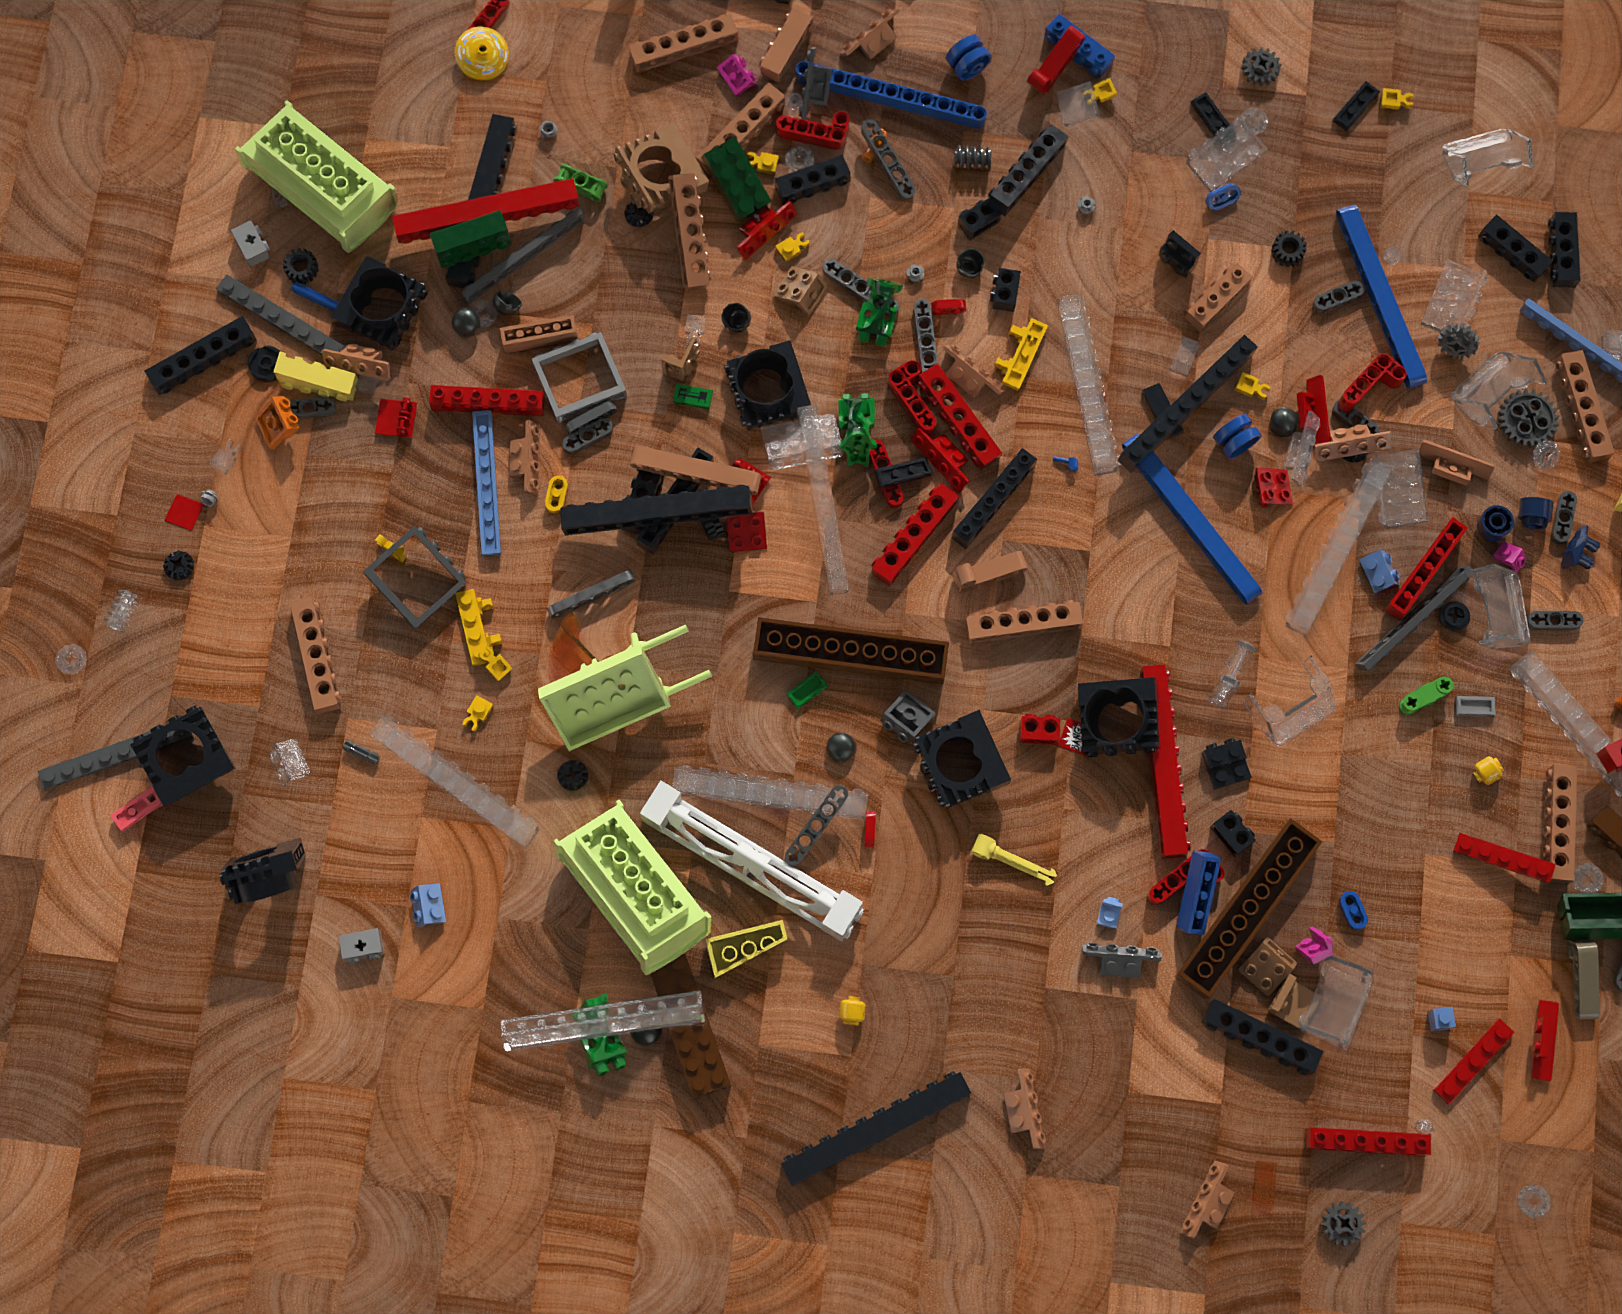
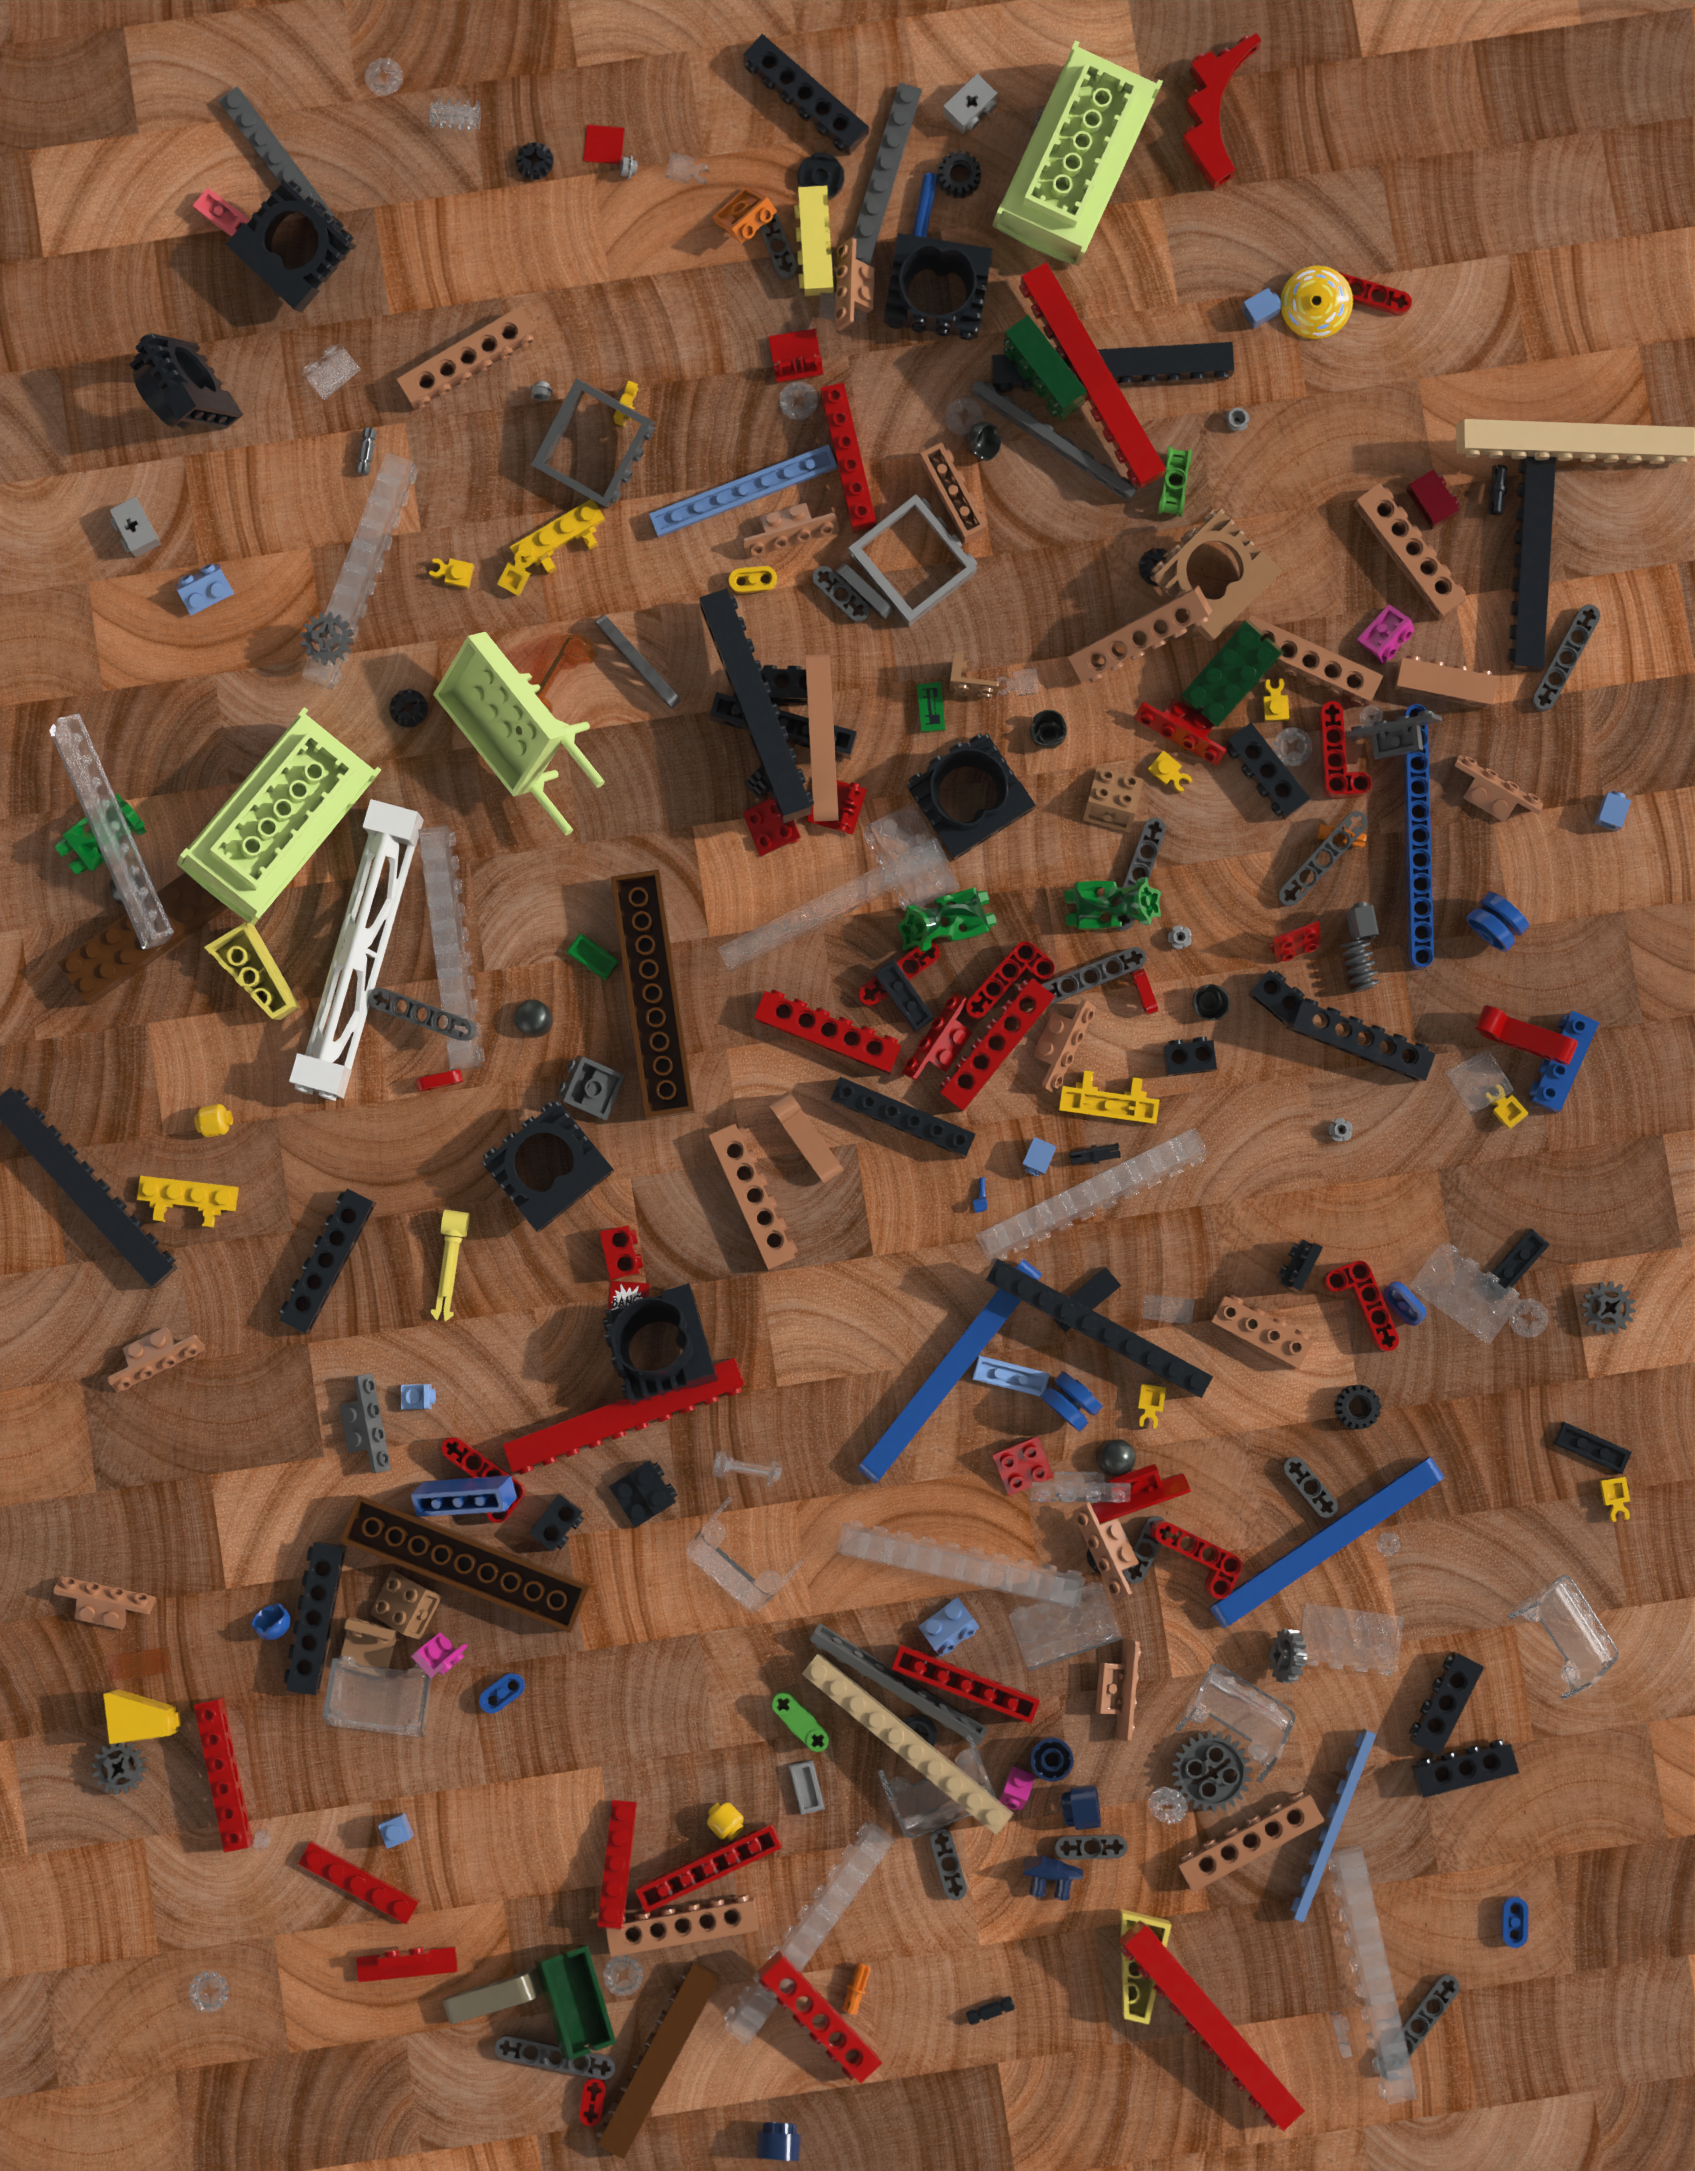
camera: 80 degrees right, 10 degrees up
pearl dark grey hair [451,307,480,338] -> none
none -> yellow slope [104,1689,182,1744]
none -> yellow hinge [137,1176,239,1228]
none -> blue hair [251,1603,291,1640]
none -> black brick [279,1189,376,1334]
none -> dark grey gear [300,611,354,666]
none -> light grey plate [530,381,553,401]
none -> red brick [635,1822,783,1913]
none -> clear gear [779,381,818,420]
none -> tan brick [802,1654,1014,1835]
none -> light blue tile [972,1355,1050,1396]
none -> medium blue brick [1022,1137,1057,1177]
none -> black pin [1070,1143,1121,1166]
none -> red arch [1182,33,1262,190]
none -> medium blue brick [1241,288,1281,329]
none -> red hinge [1269,920,1321,964]
none -> red beam [1323,1260,1399,1352]
none -> dark grey brick [1346,902,1379,942]
none -> dark red brick [1406,469,1460,530]

